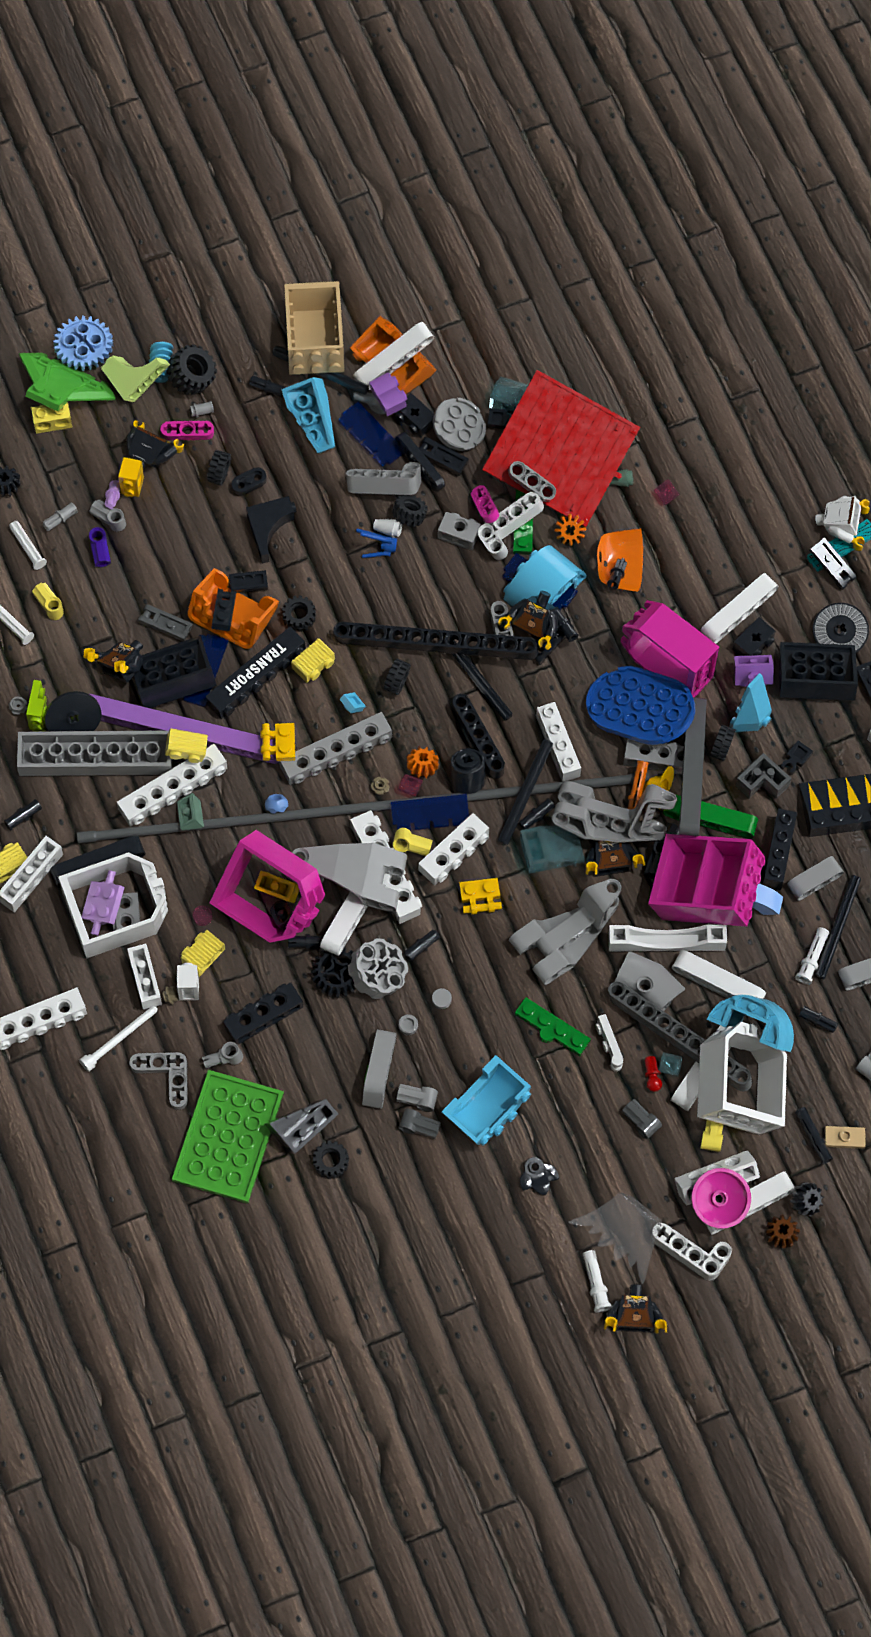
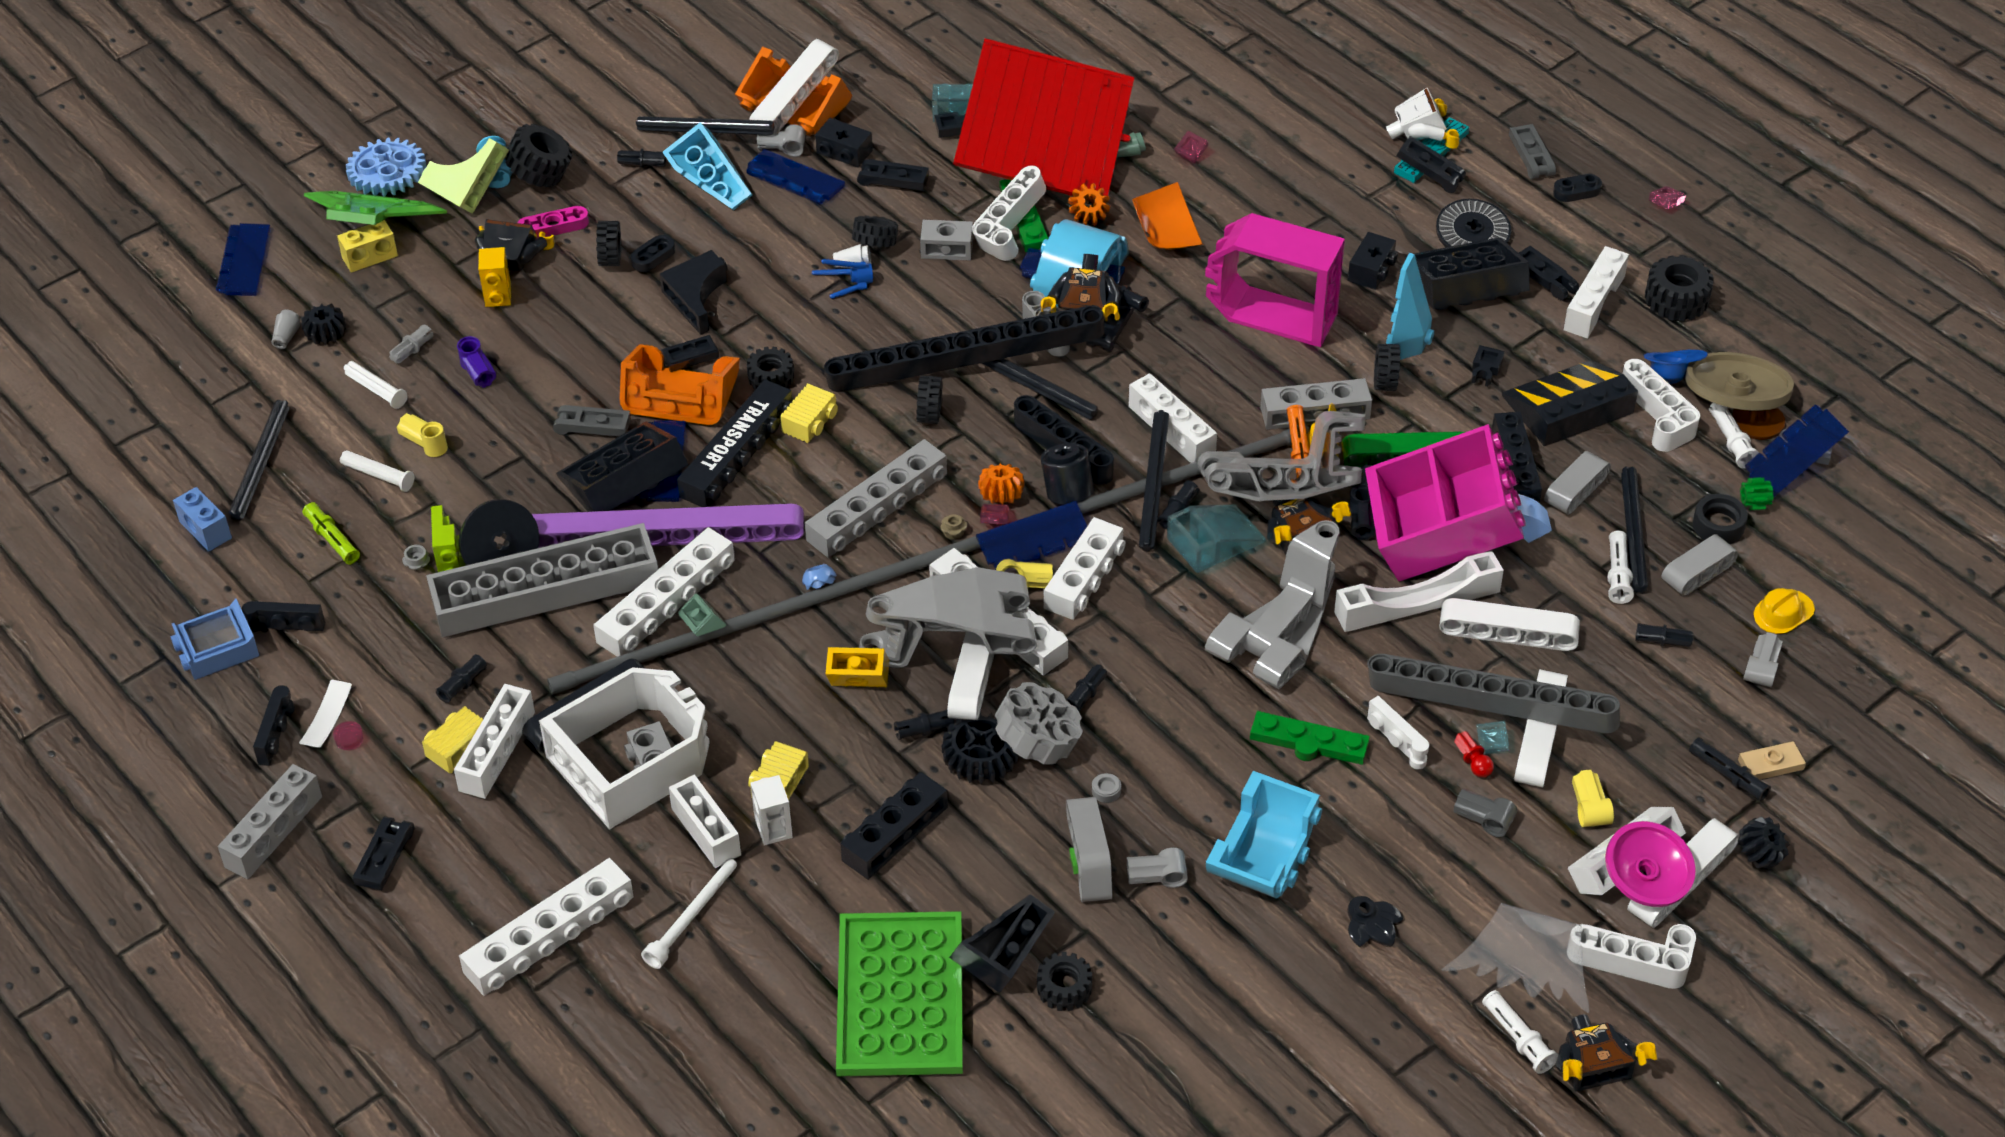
camera: 15 degrees left, 20 degrees down
lavender plate [81,870,125,936] -> none
torso [84,640,143,683] -> none
light grey piece [89,499,126,532] -> none
lavender axle [105,480,120,509] -> none
light grey beam [130,1052,187,1110] -> none
dark tan plate [163,986,179,1005] -> none
light yellow brick [165,728,208,763] -> none
light grey pin [190,401,214,418] -> none
clear pink tile [193,905,212,926] -> none
light grey pin [202,1042,243,1069] -> none
dark pink container [210,830,325,943] -> none
black plate [211,589,237,631] -> none
yellow plate [260,723,296,761] -> none
black plate [270,900,293,930] -> none
tan container [285,281,344,375] -> none
medium azure plate [340,692,366,713] -> none
light grey beam [346,462,421,495] -> none
medium lavender brick [369,372,408,416] -> none
black beam [395,432,445,492] -> none
dark grey piece [398,1109,441,1139] -> none
light grey tile [432,989,452,1009] -> none
light grey tile [433,397,486,451] -> none
yellow plate [459,878,502,915] -> none
dark pink beam [471,485,500,524] -> none
light grey beam [508,461,556,502] -> none
blue plate [586,666,695,745] -> none
black axle [607,558,627,589] -> none
light grey panel [615,951,685,1011] -> none
dark grey beam [679,697,707,836] -> none
white container [697,1022,787,1134] -> none
white beam [701,573,779,644] -> none
medium azure cylinder [707,995,794,1052] -> none
medium lavender brick [734,655,773,686] -> none
dark grey brick [735,753,791,799] -> none
reddish brown gear [765,1214,800,1249] -> none

